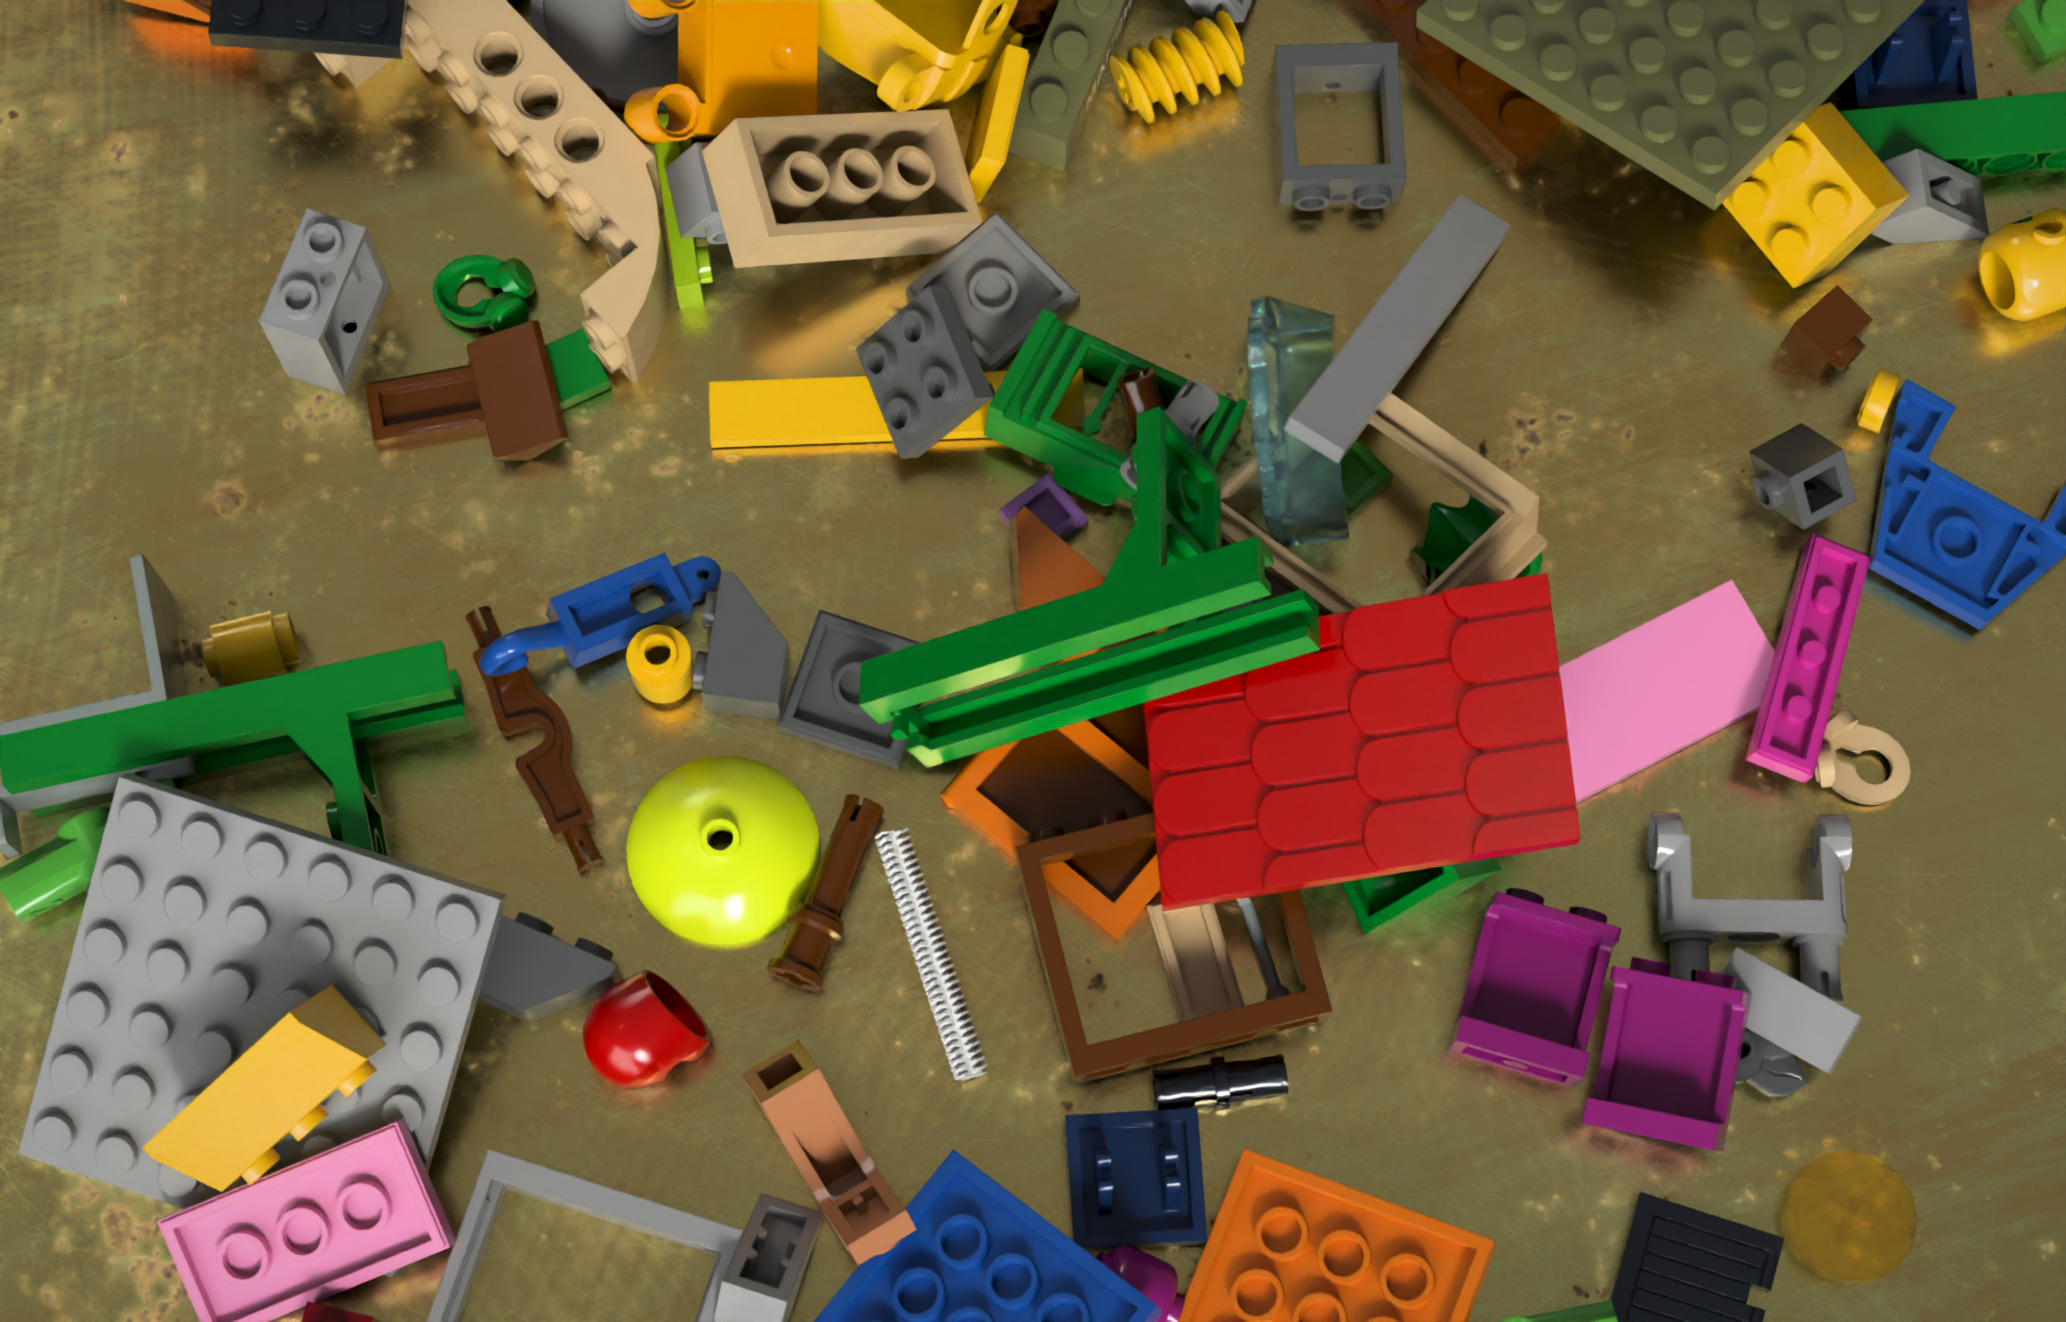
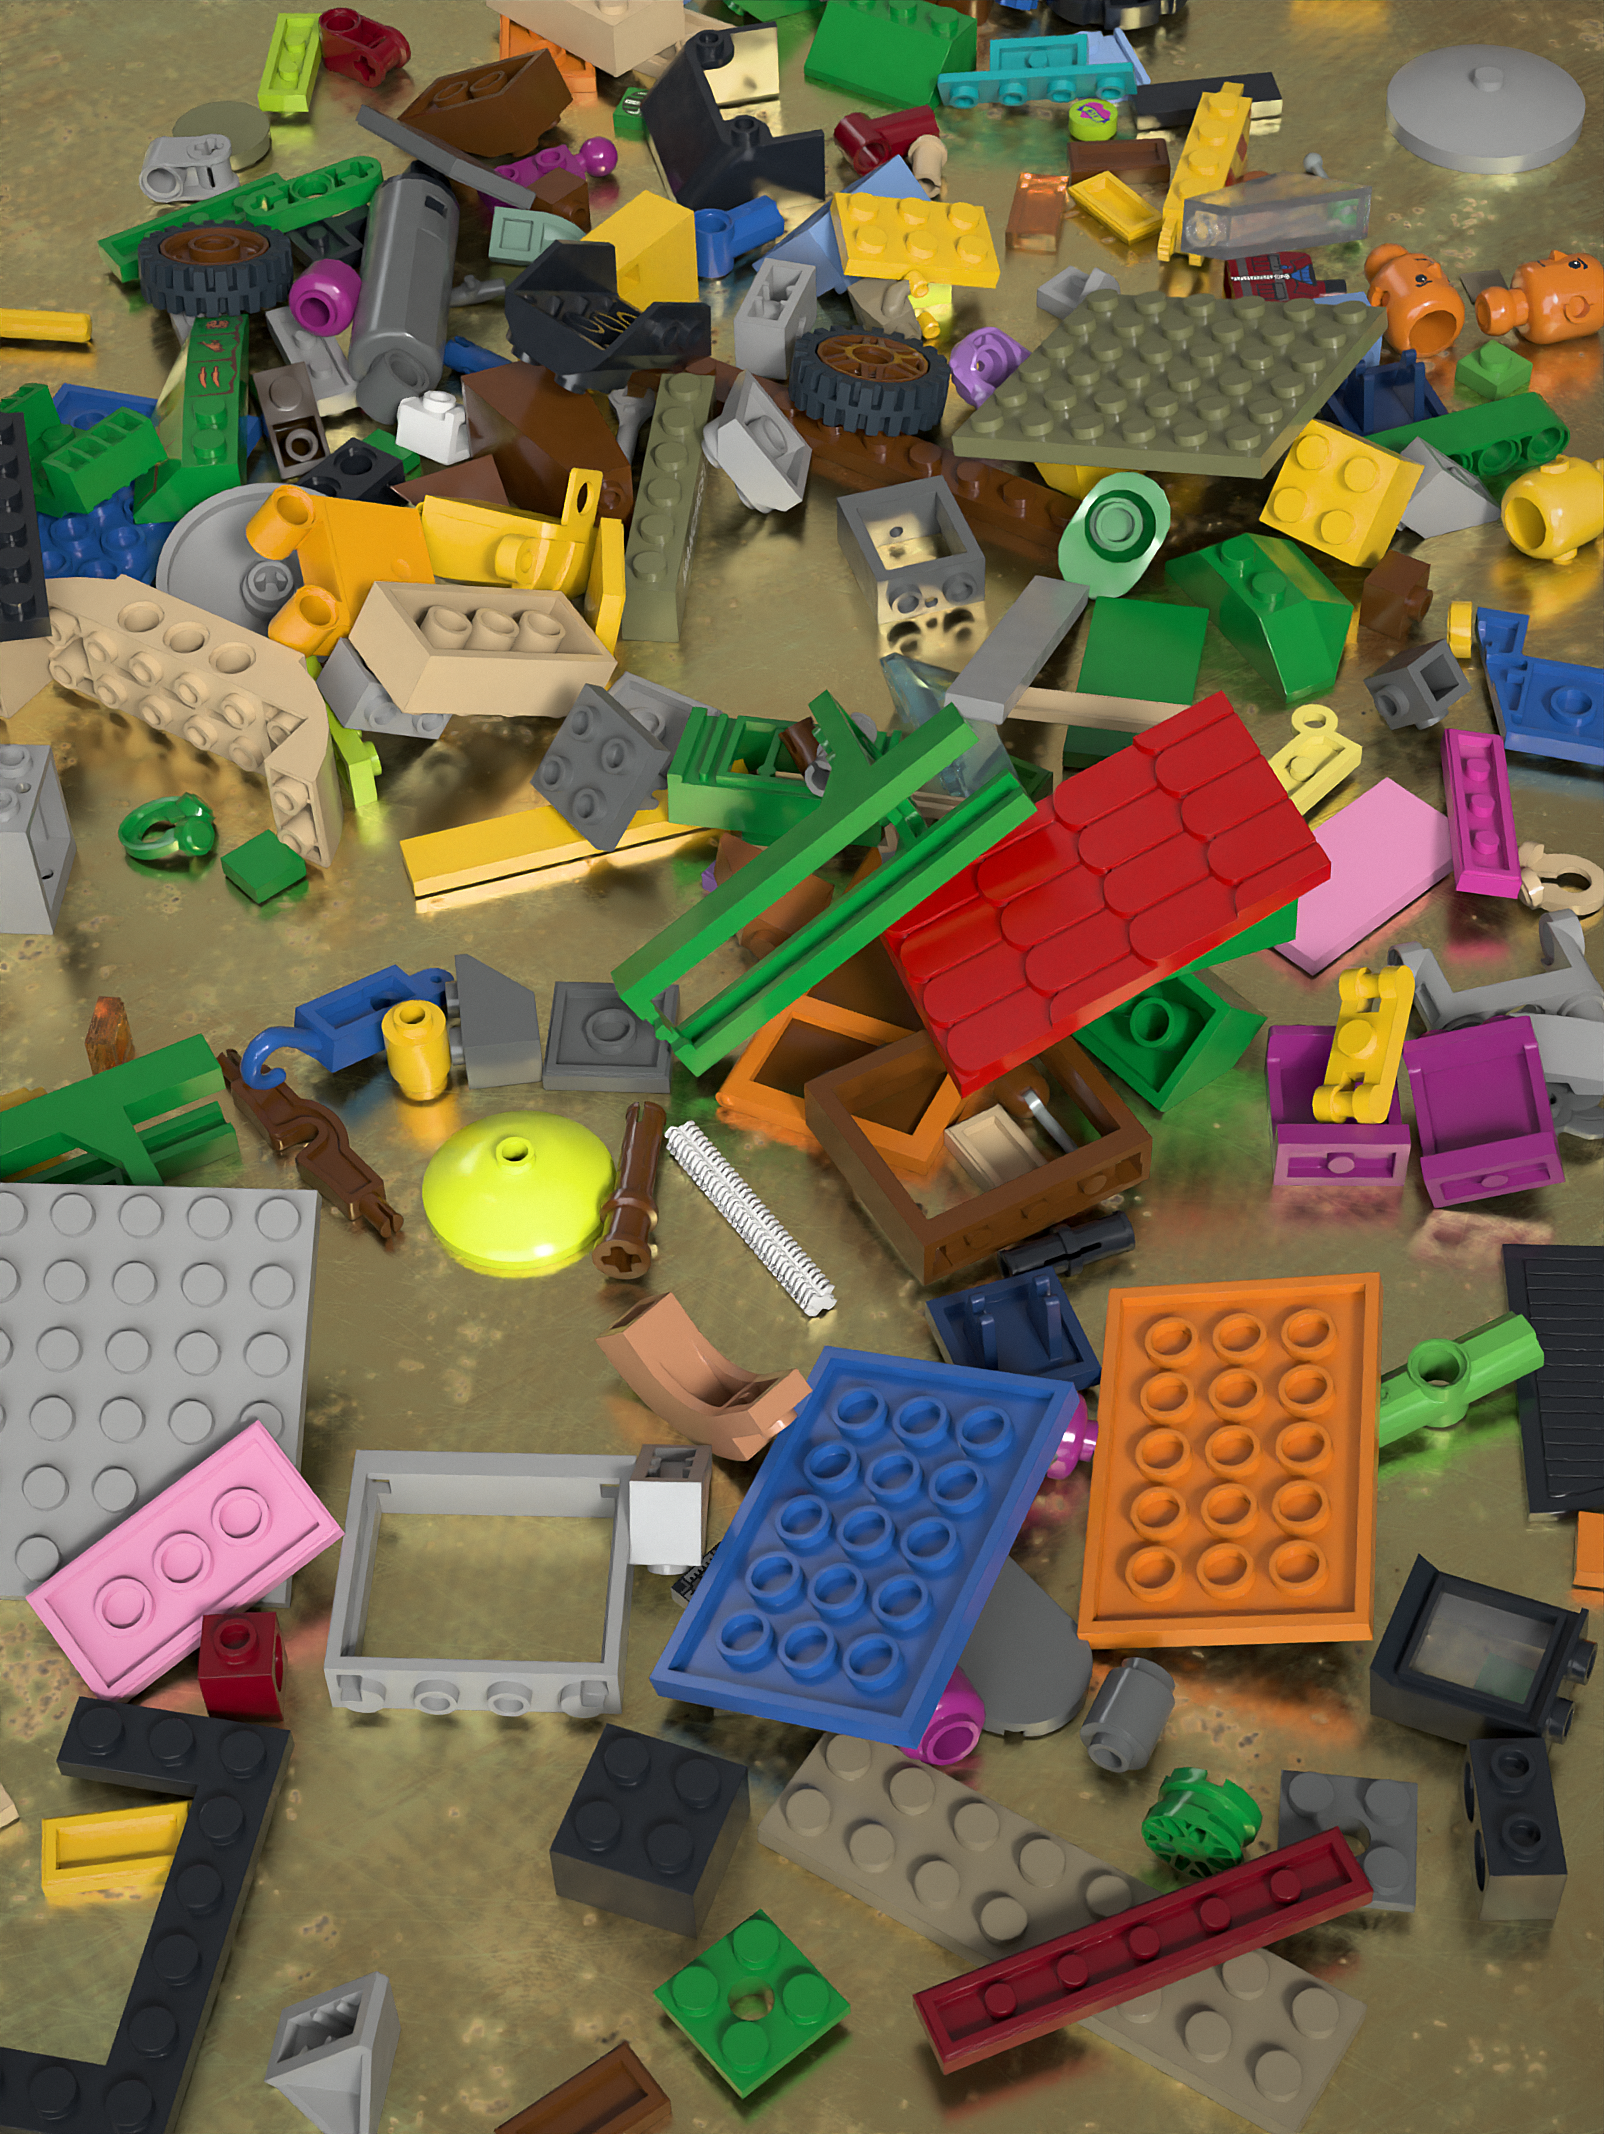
camera: 10 degrees left, 25 degrees down
yellow slope [142,984,387,1192] -> none
reddish brown tile [365,365,487,448] -> none
reddish brown slope [467,321,568,461] -> none
dark grey slope [478,912,623,1022] -> none
red helmet [583,970,712,1089] -> none
yellow piece [1109,10,1245,124] -> none
none -> clear orange tile [84,996,133,1075]
none -> piece [1058,472,1171,600]
none -> green tile [1062,596,1210,769]
none -> green wedge [1165,533,1354,704]
none -> light yellow hinge [1267,704,1362,815]
none -> yellow plate [1312,965,1415,1124]

